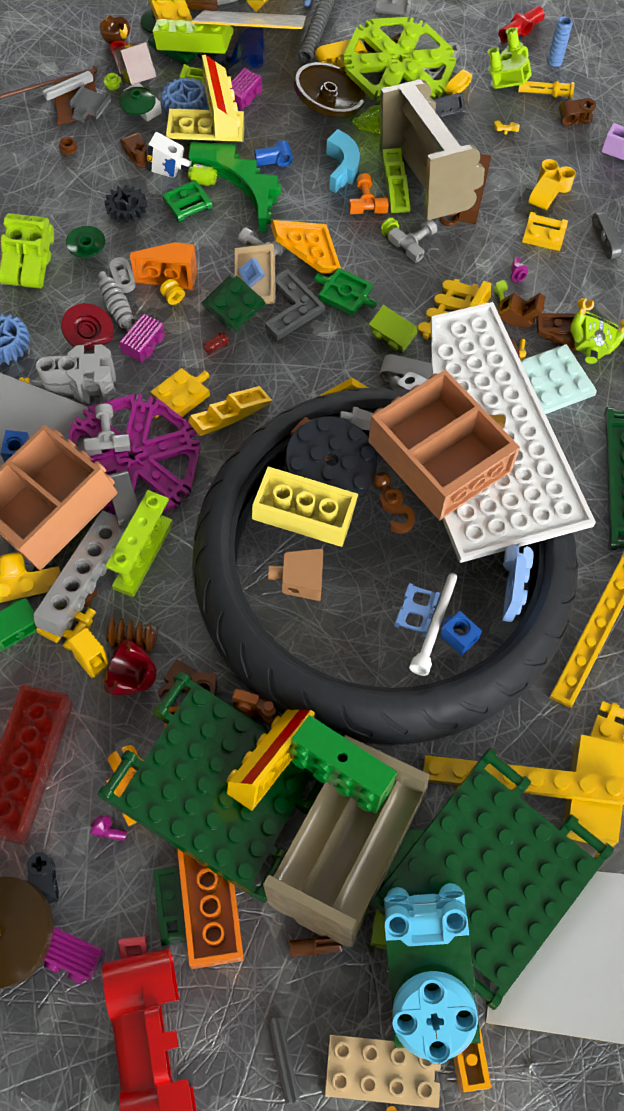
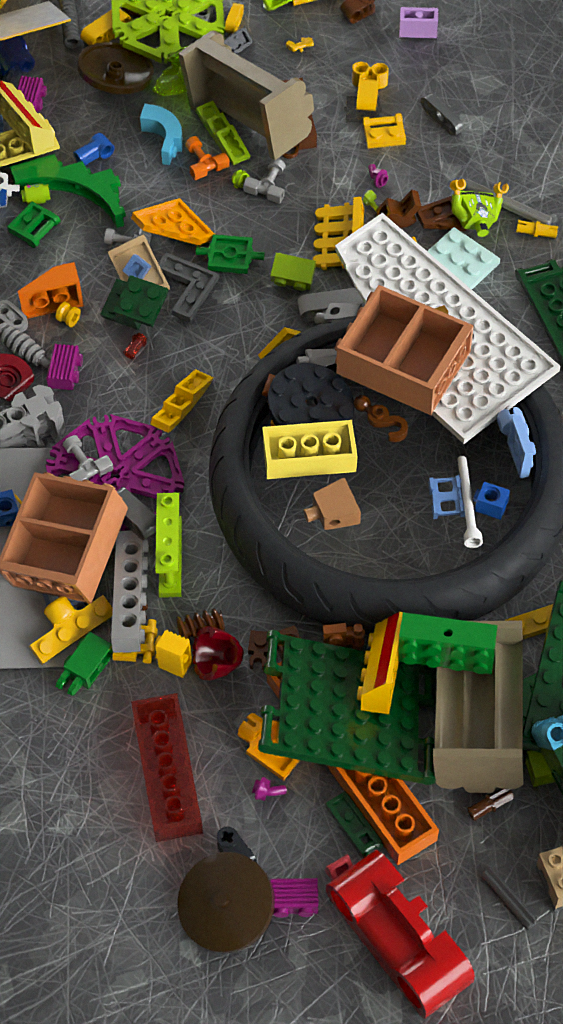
camera: 20 degrees left, 5 degrees down
yellow plate [150,368,210,418] -> none

